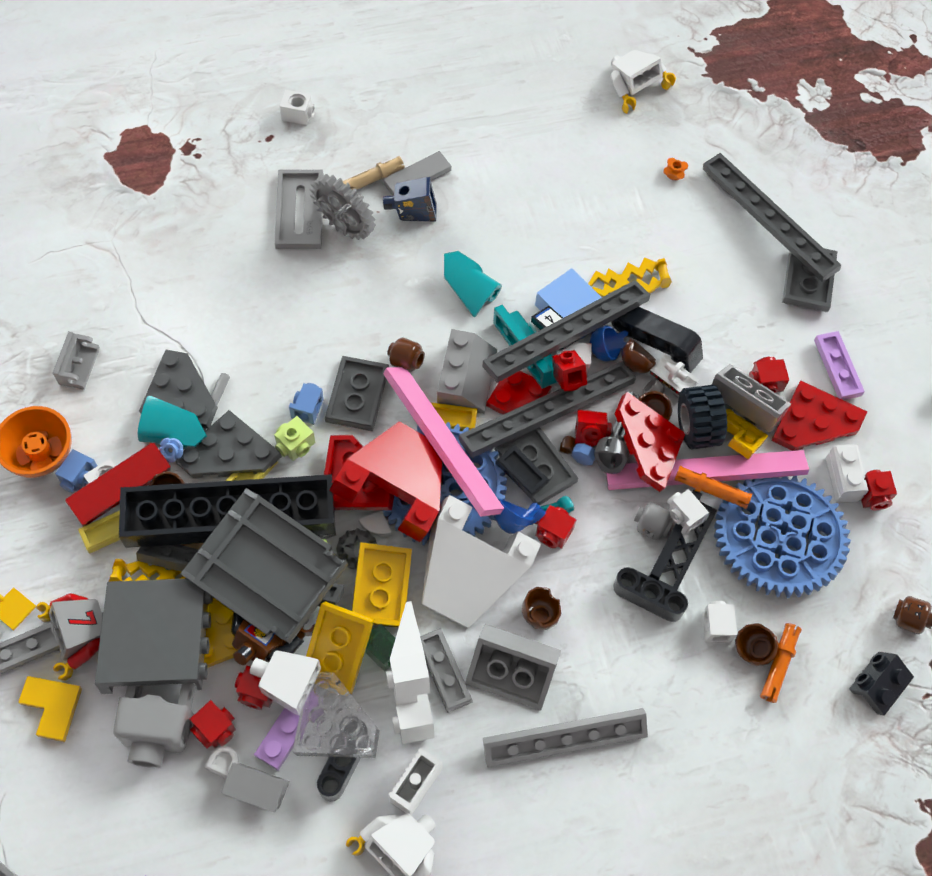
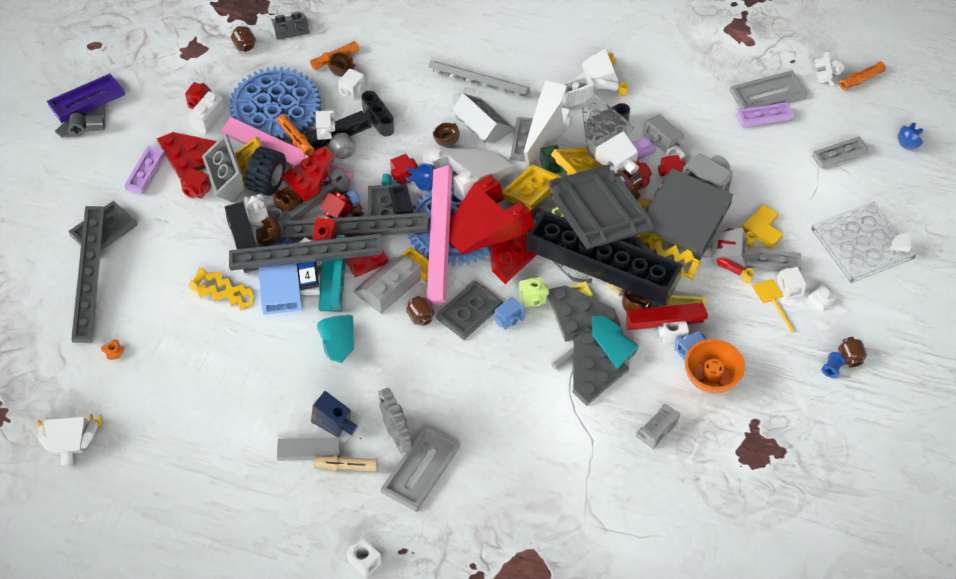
camera: 145 degrees left, 10 degrees down
light blue plate [159,438,183,462] -> none

